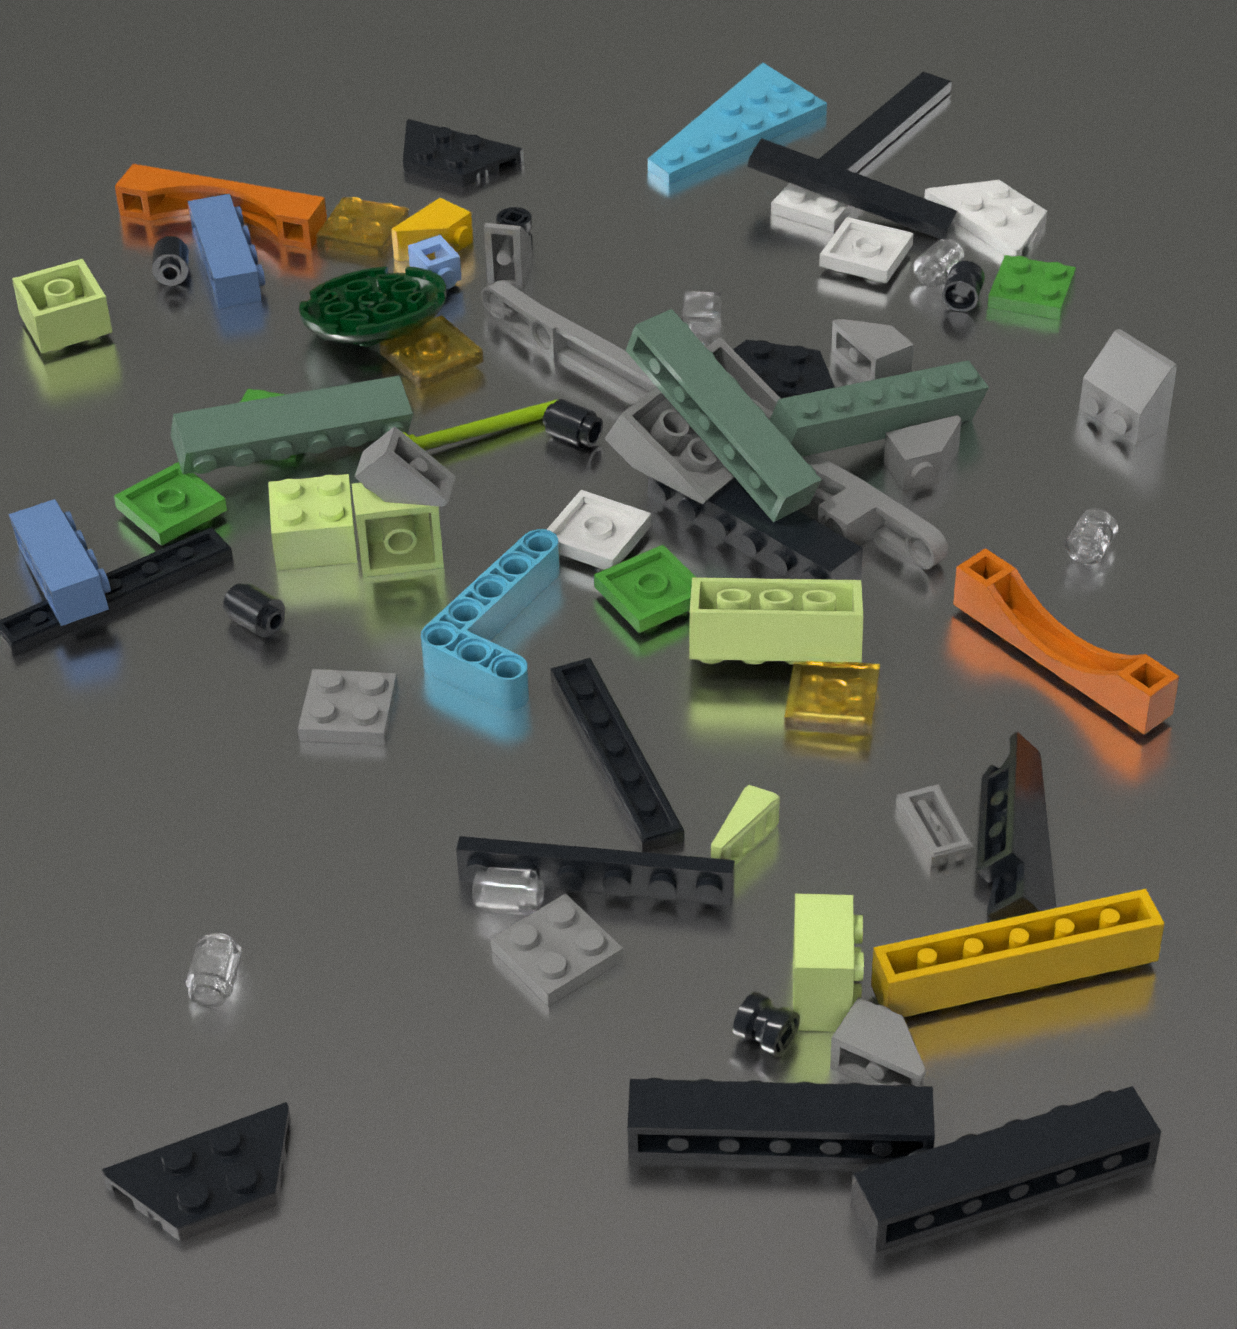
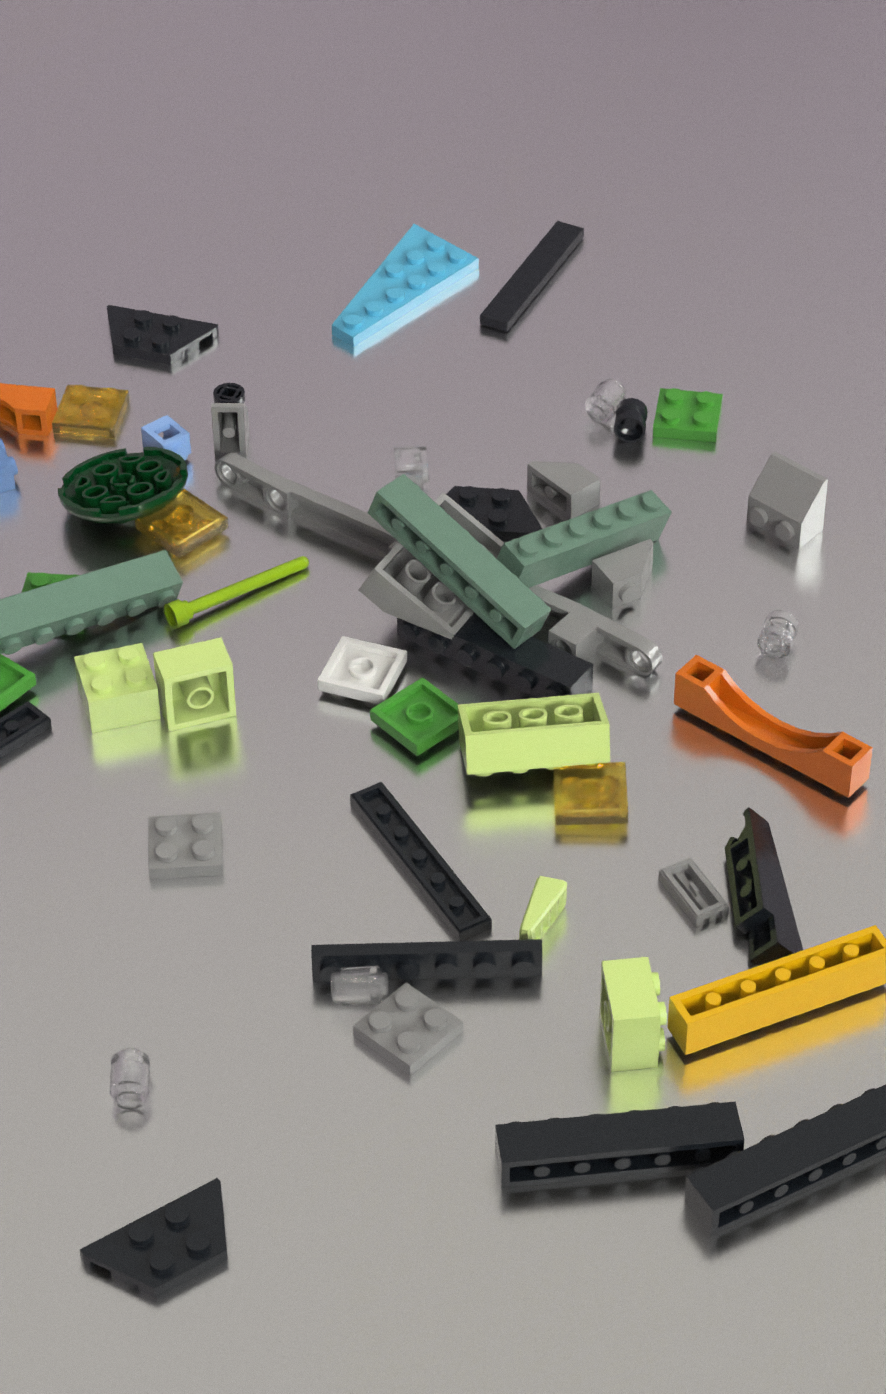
camera: 10 degrees left, 0 degrees up
black brick [223,583,285,638] -> none
light grey slope [354,426,456,507] -> none
yellow slope [391,198,473,261] -> none
medium azure beam [421,529,560,711] -> none
black brick [543,399,603,447] -> none
black wheel [732,991,800,1057] -> none
black tile [747,138,957,240] -> none
white plate [771,183,856,233] -> none
white plate [819,217,913,283] -> none
light grey slope [830,997,926,1086] -> none
white wing [924,180,1047,256] -> none

